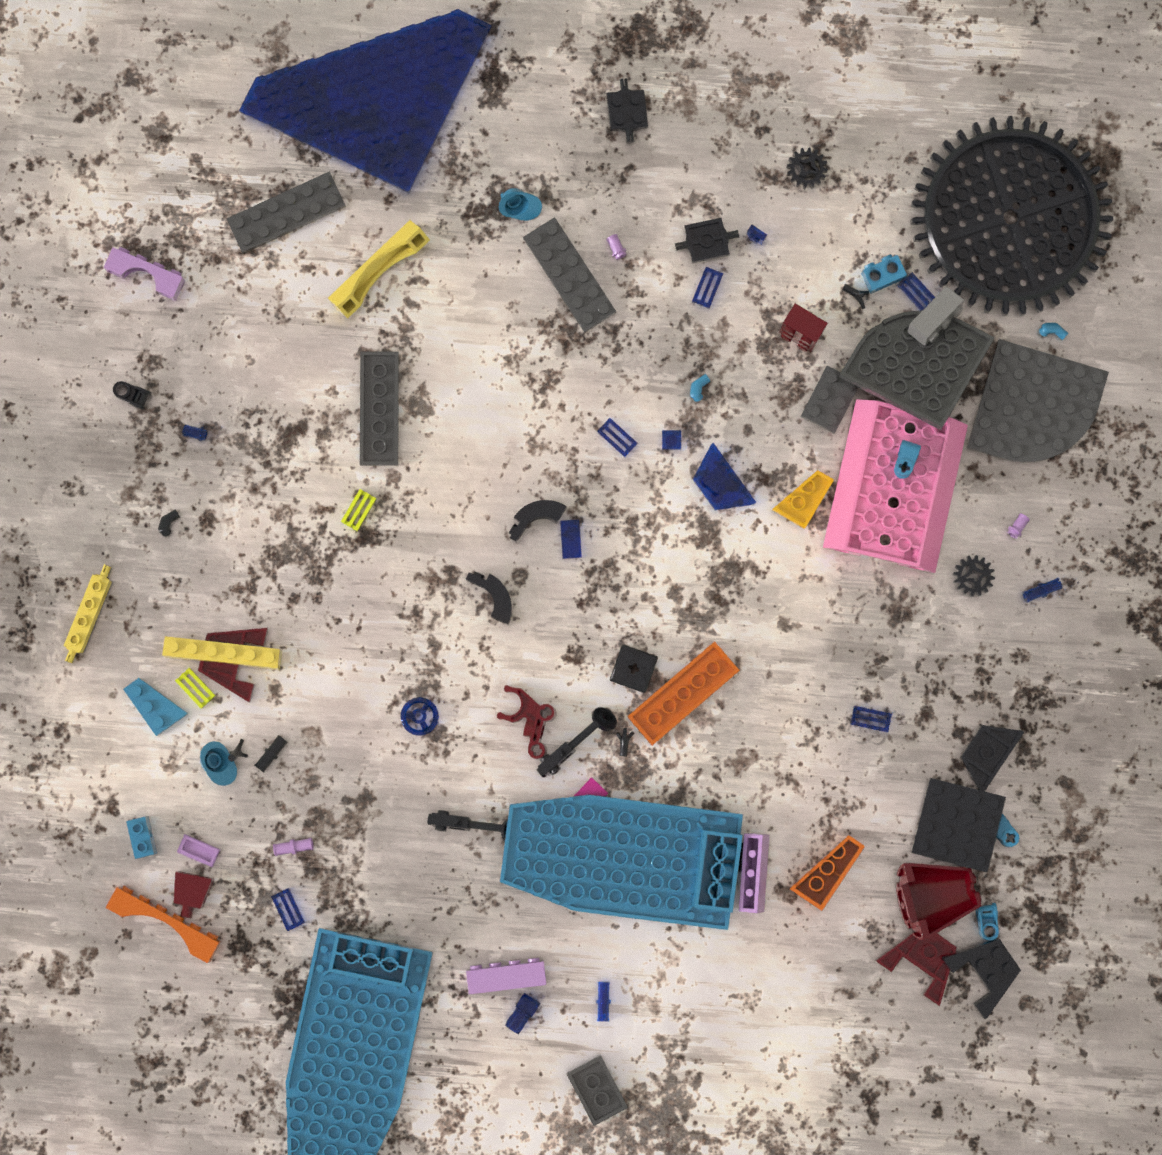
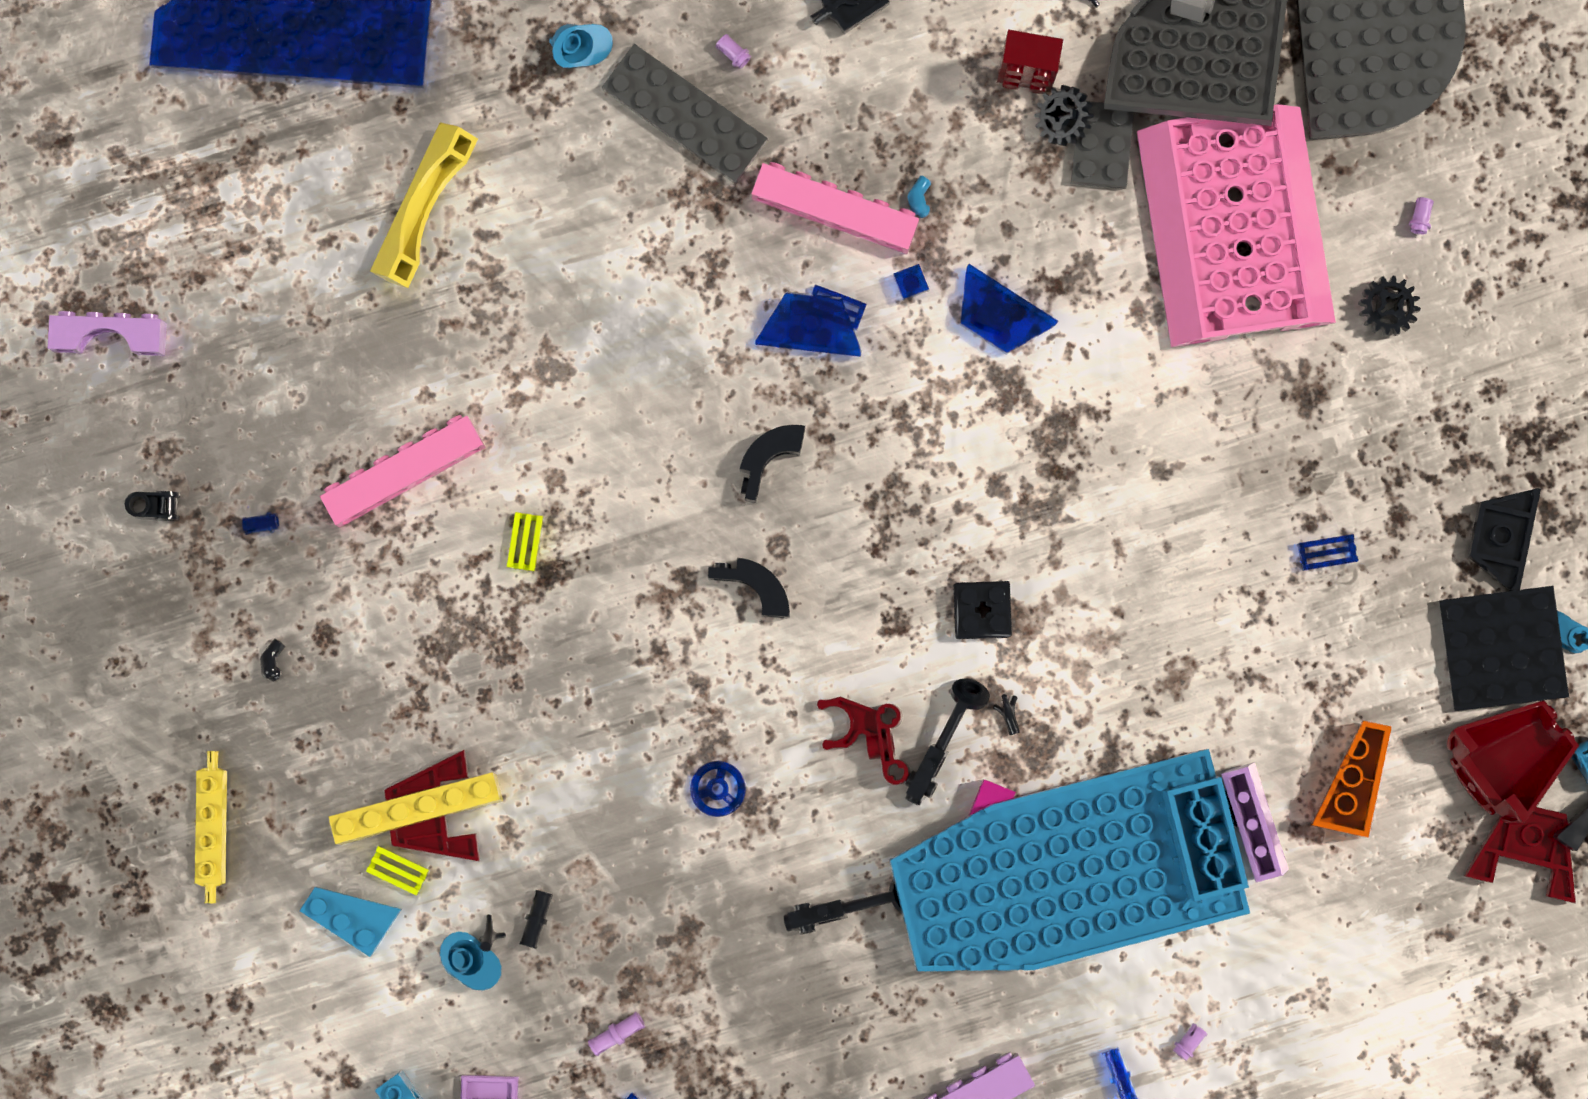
camera: 20 degrees left, 0 degrees up
dark grey plate [227,171,346,254] -> none
dark grey plate [360,352,399,466] -> none
clear blue tile [560,519,582,559] -> none
orange plate [627,641,740,746] -> none
clear blue tile [692,267,724,309] -> none
yellow wing [772,470,834,529] -> none
dark azure piece [894,440,921,479] -> none
clear blue pin [1022,578,1063,603] -> none
none -> bright pink brick [320,415,486,528]
none -> bright pink brick [752,162,919,254]
none -> clear blue wing [755,291,862,357]
none -> black gear [1034,85,1094,146]
none -> lavender pin [1173,1023,1208,1061]

